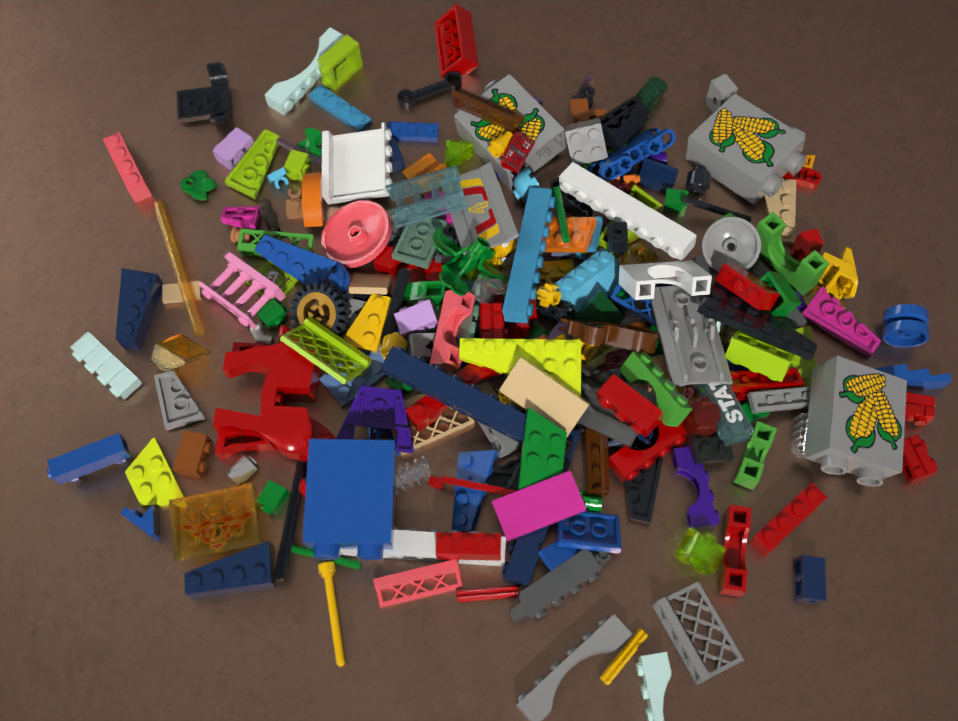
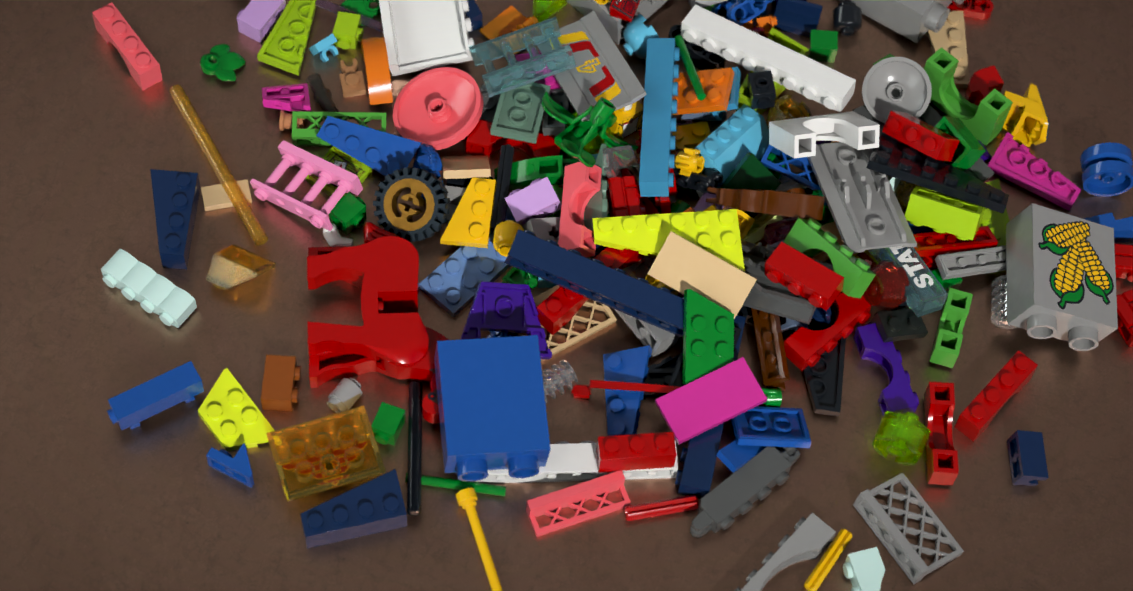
camera: 15 degrees left, 5 degrees down
light grey wing [154,370,205,430] -> none
lime fence [280,317,372,385] -> none
black bar [681,195,752,222] -> none

